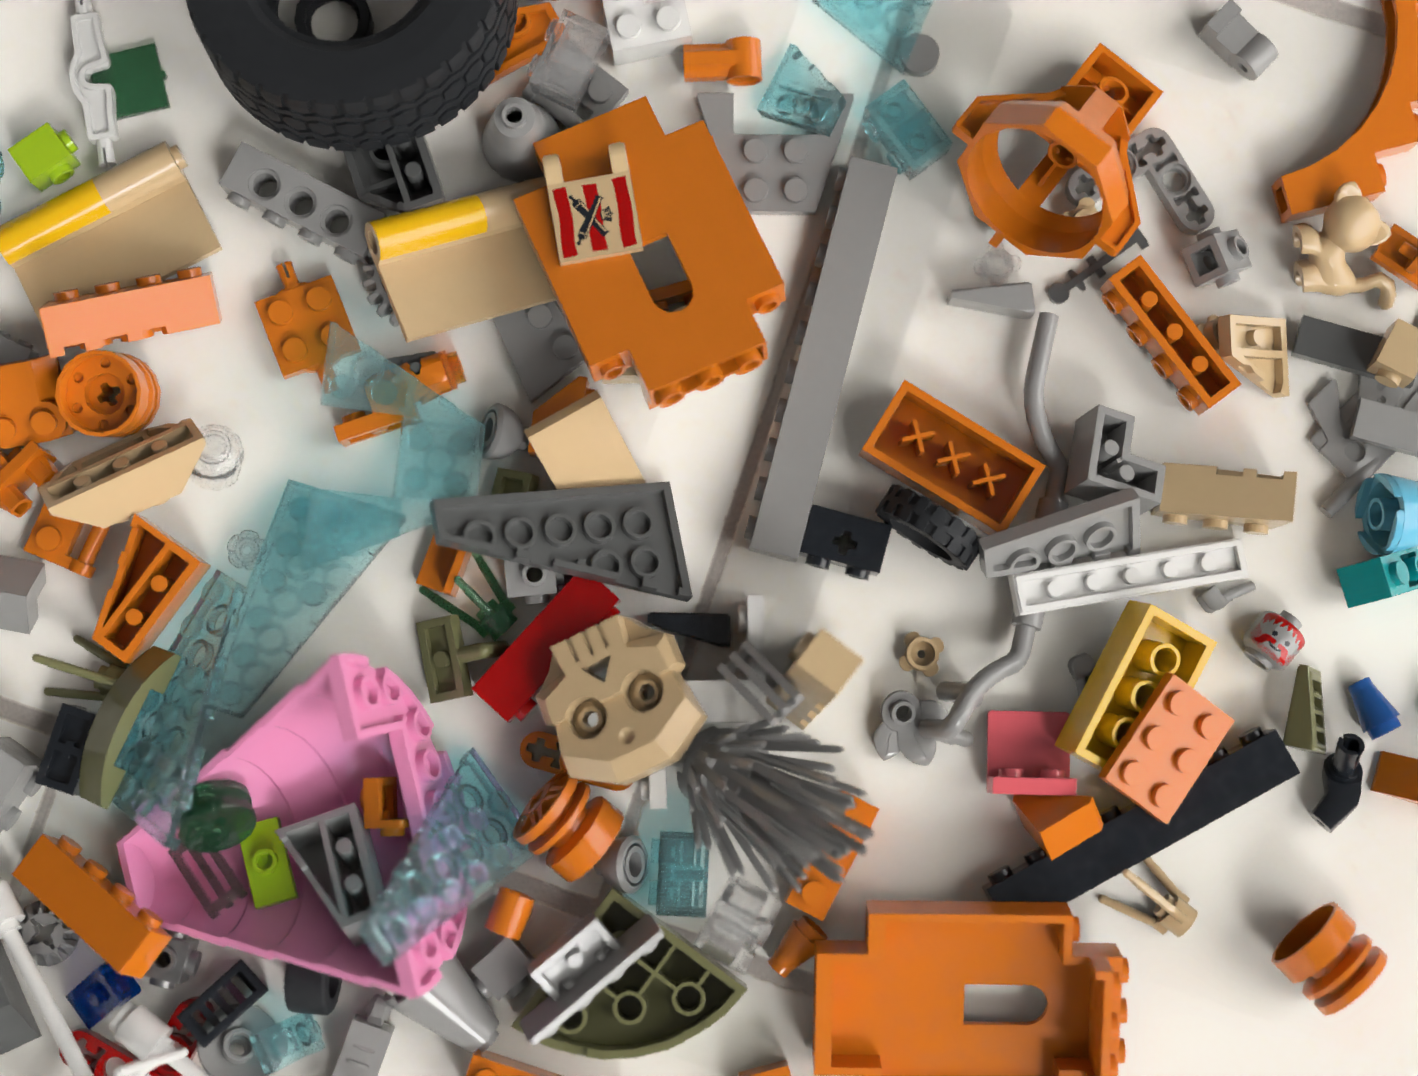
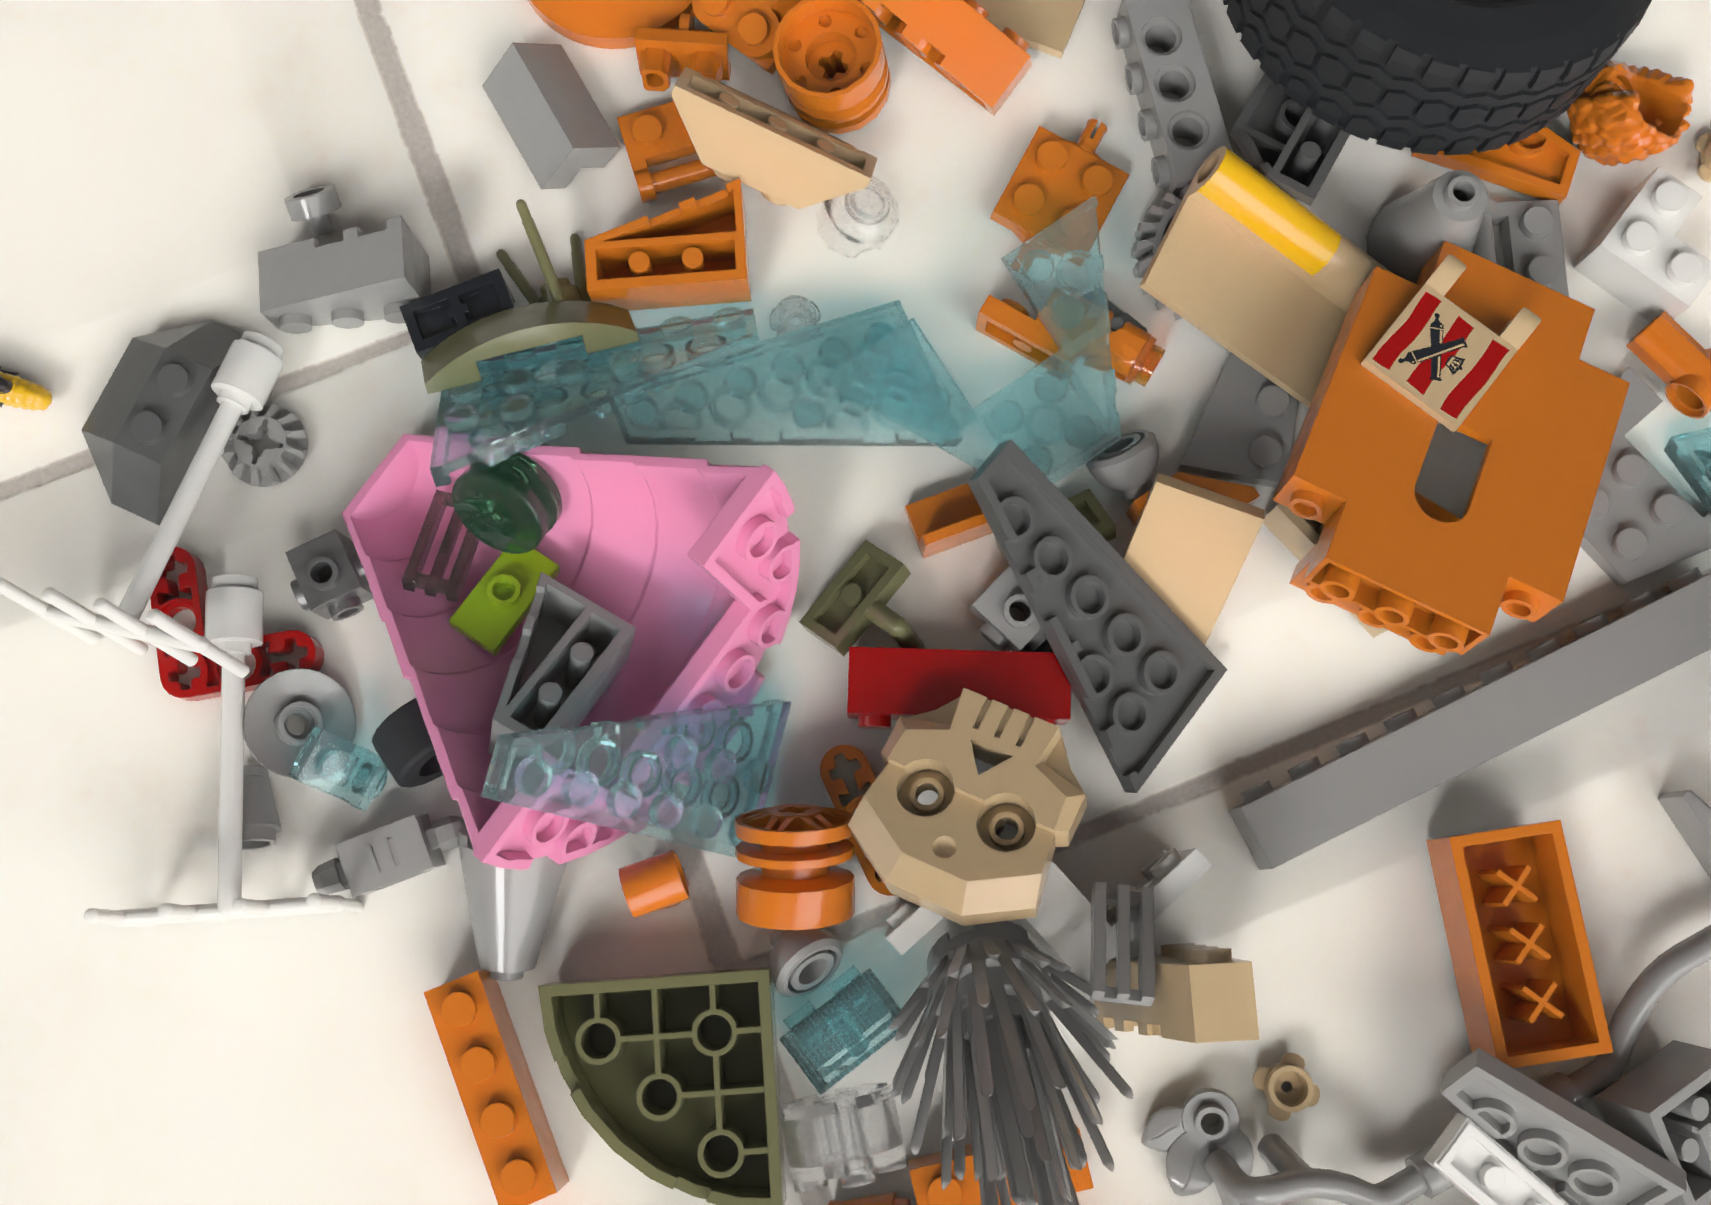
camera: 55 degrees right, 5 degrees down
orange brick [12,834,172,979] -> none
clear blue slope [65,962,141,1030] -> none
black slope [176,959,269,1049] -> none
orange bracket [360,776,410,837] -> none
clear green plant [419,553,518,641] -> none
light grey brick [471,937,535,1001] -> none
light grey bracket [520,912,665,1046] -> none
clear brick [527,9,610,112] -> none
black slope [648,612,730,648] -> none
black brick [799,504,892,581] -> none
black tyre [875,484,981,571] -> none

